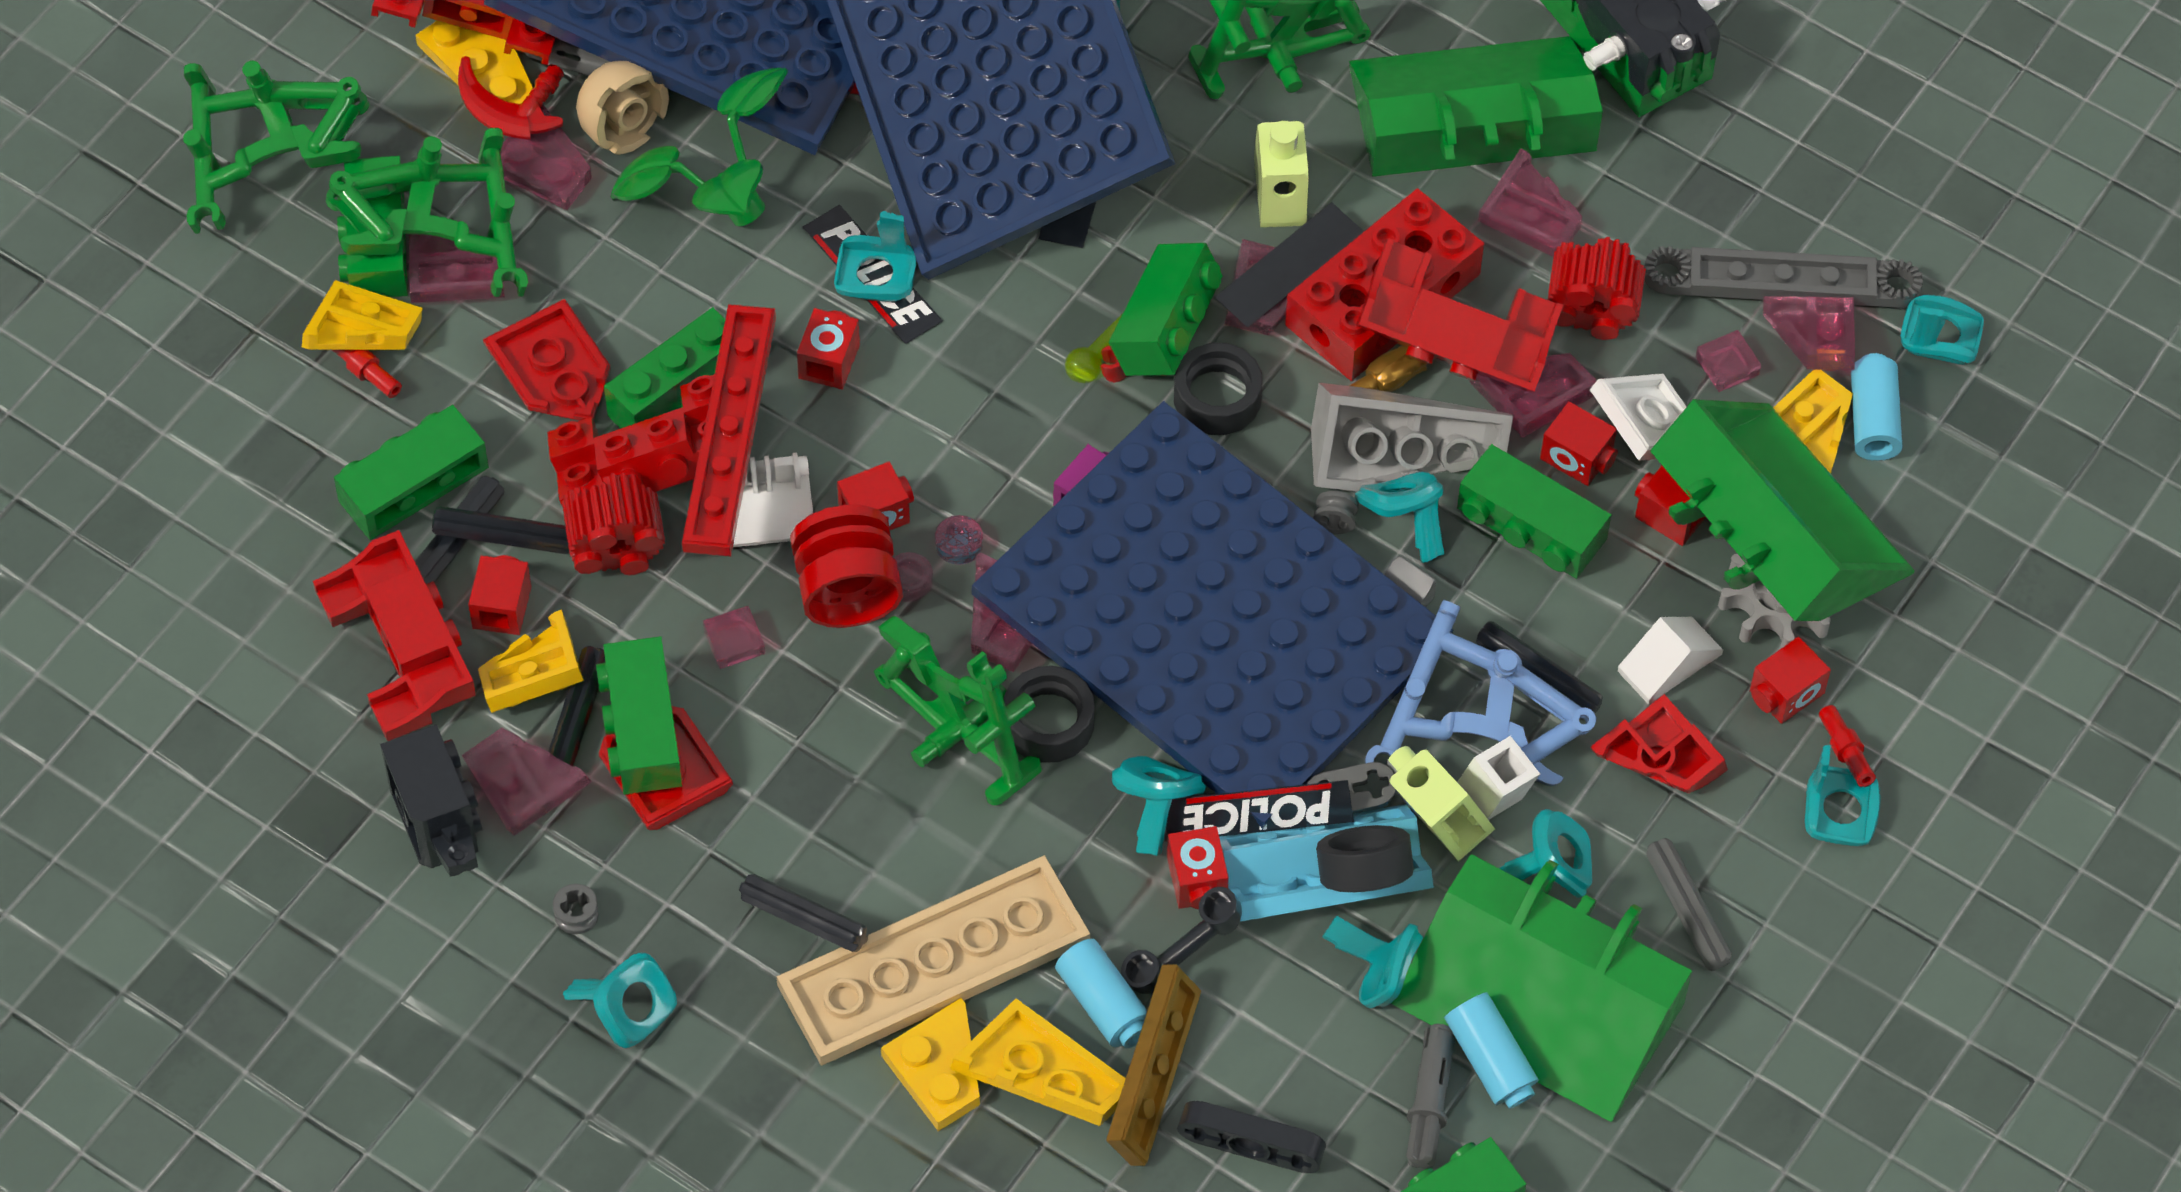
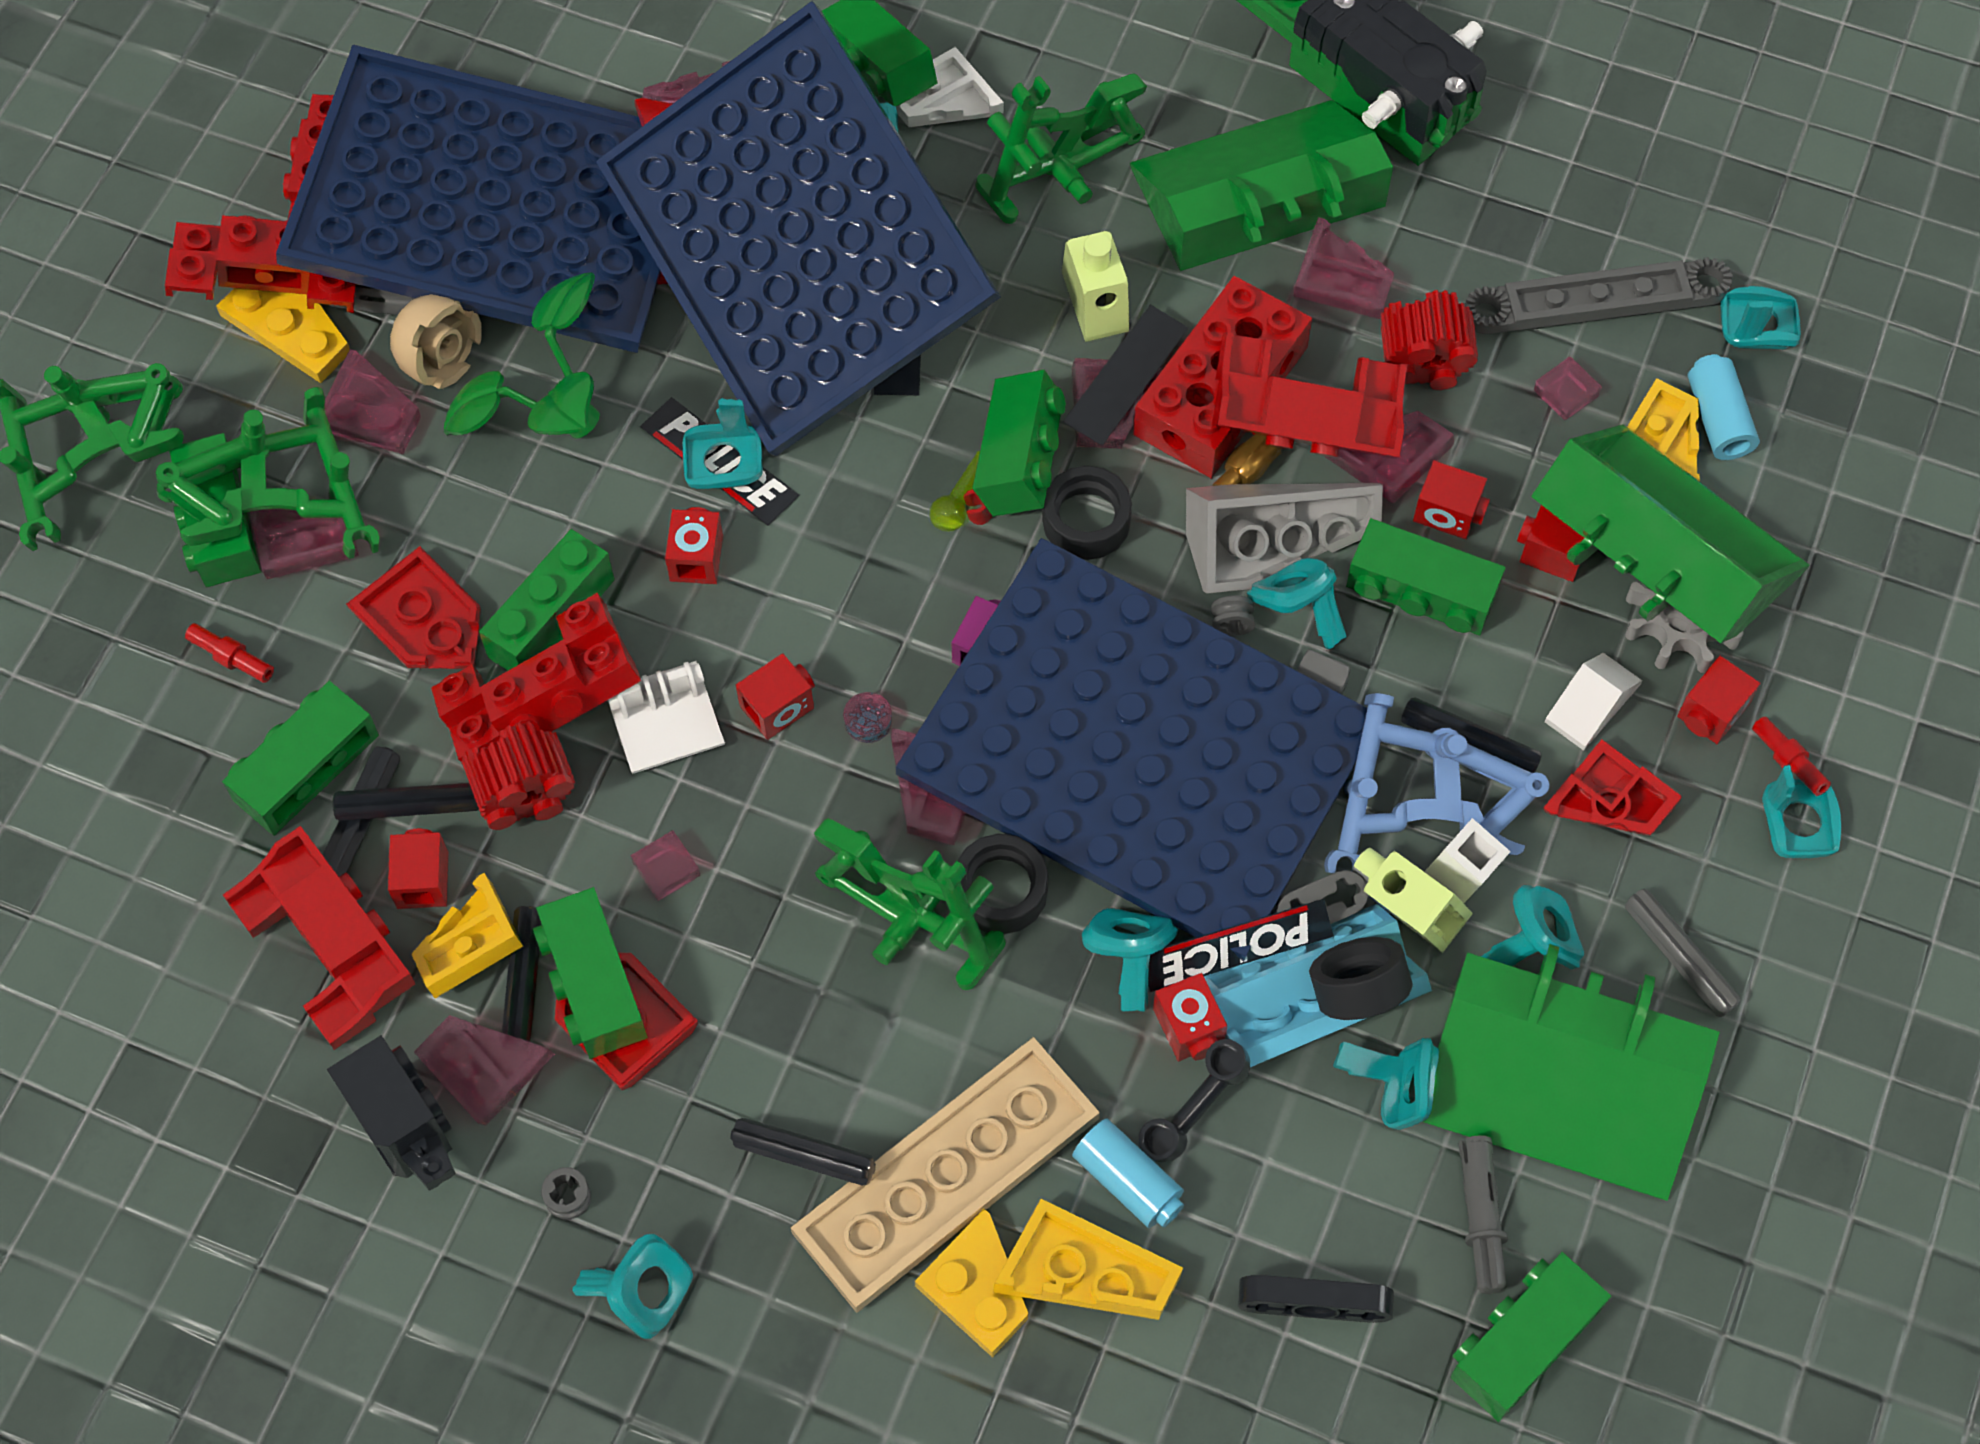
camera: 10 degrees left, 5 degrees up
yellow wing [301,280,423,350] -> none
red piece [458,56,564,140] -> none
red tile [682,304,776,557] -> none
red wheel [790,505,903,628] -> none
clear pink tile [893,552,933,602] -> none
pearl gold tile [1106,965,1201,1166] -> none
medium azure brick [1444,992,1539,1109] -> none
white tile [1590,374,1686,461] -> none
clear pink wing [1763,296,1855,371] -> none

